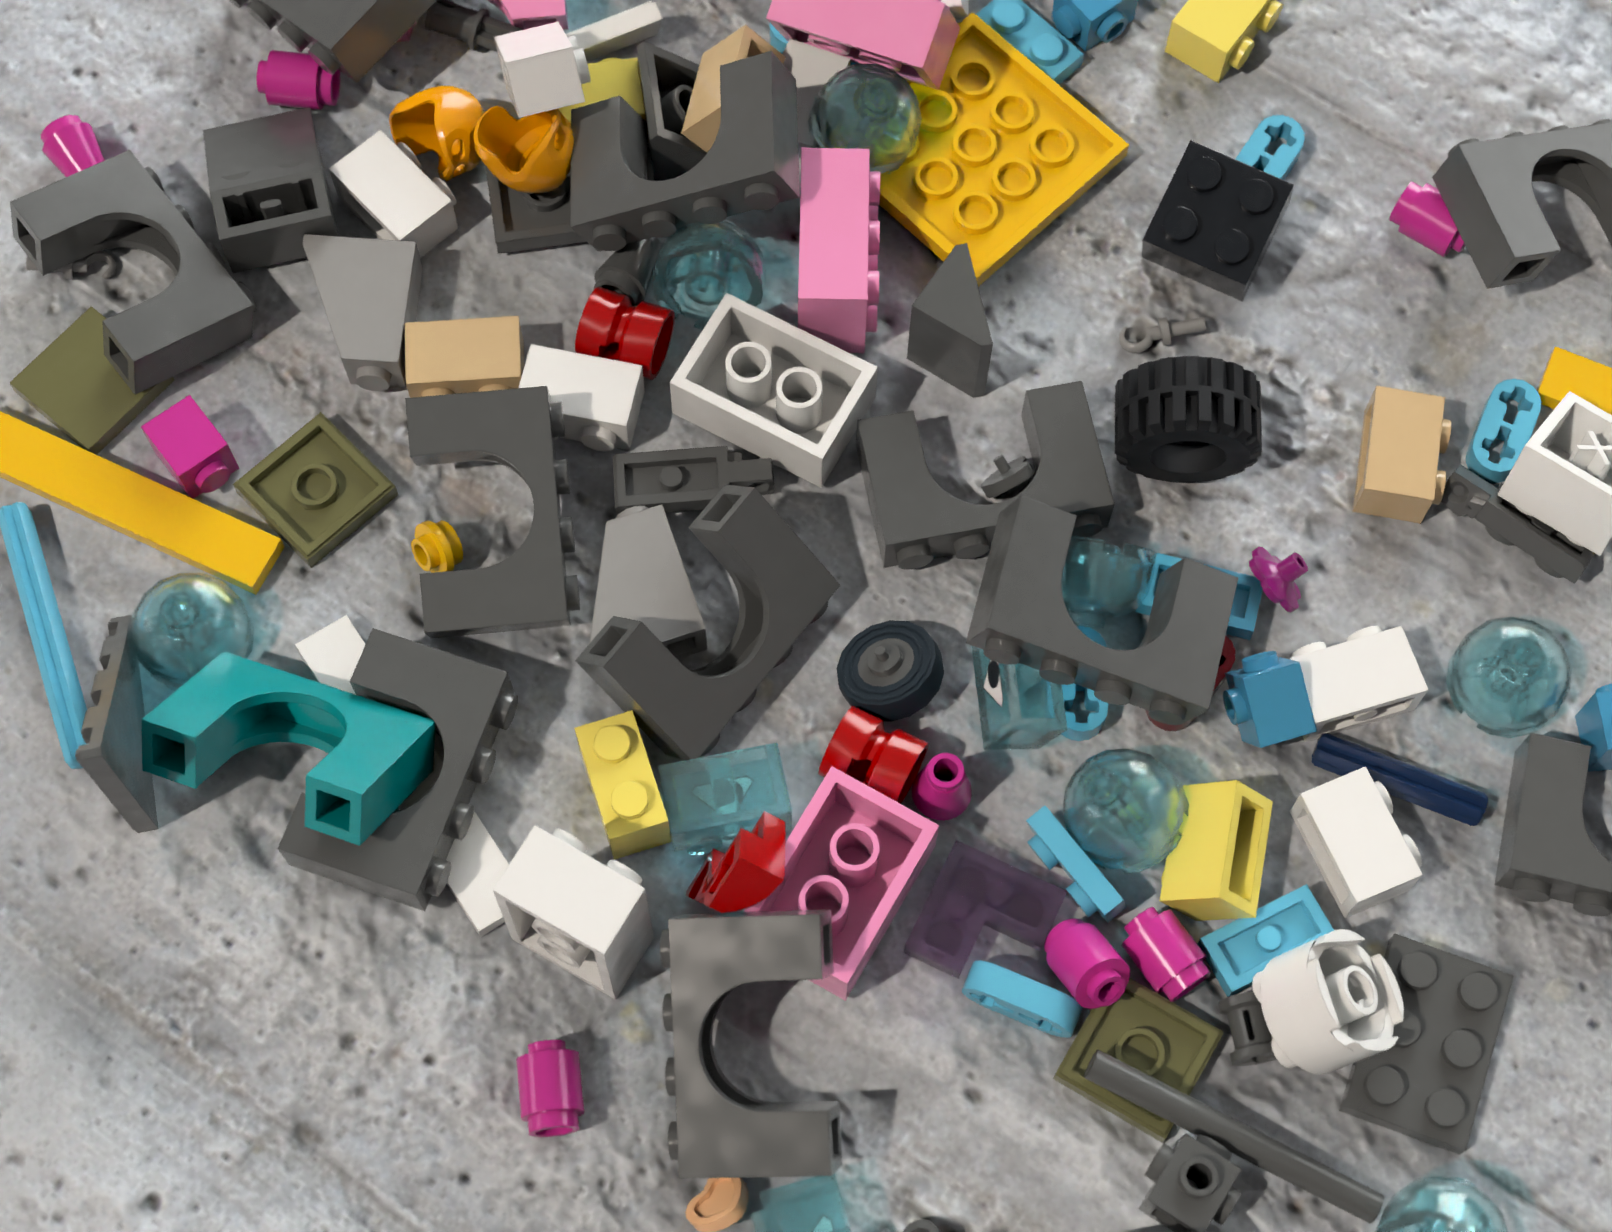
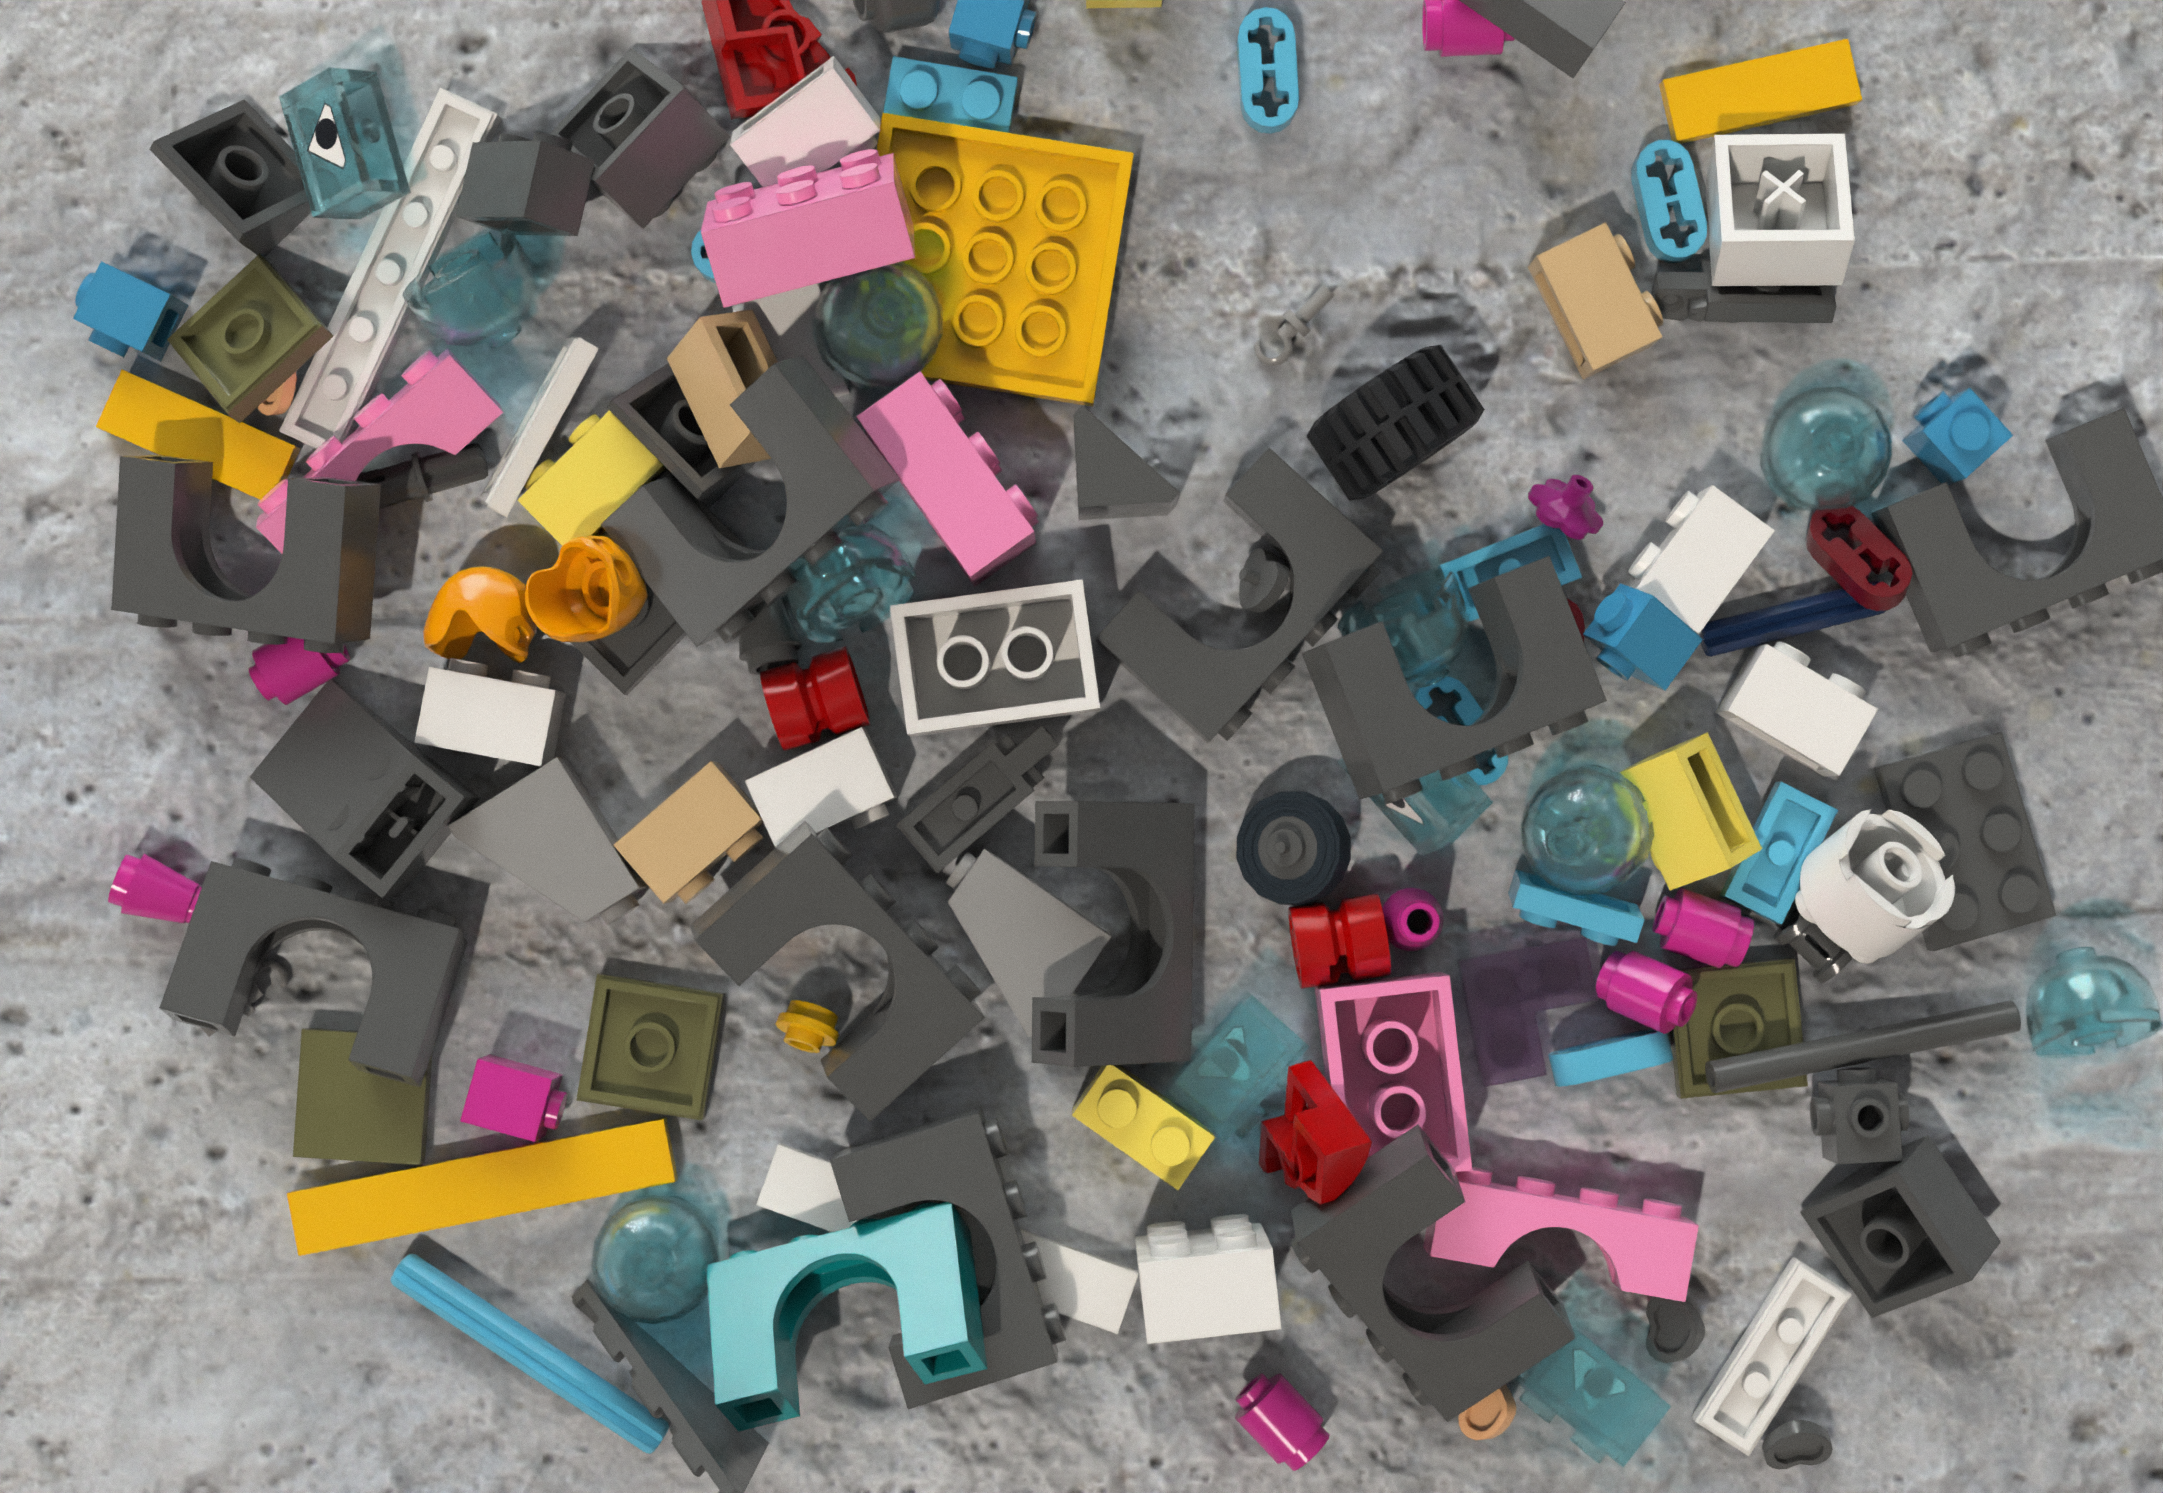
camera: 35 degrees left, 20 degrees up
white brick [494,22,591,118] -> none
black brick [1142,140,1294,302] -> none
none -> bright pink arch [1423,1167,1699,1302]
none -> dark red beam [1805,502,1913,611]

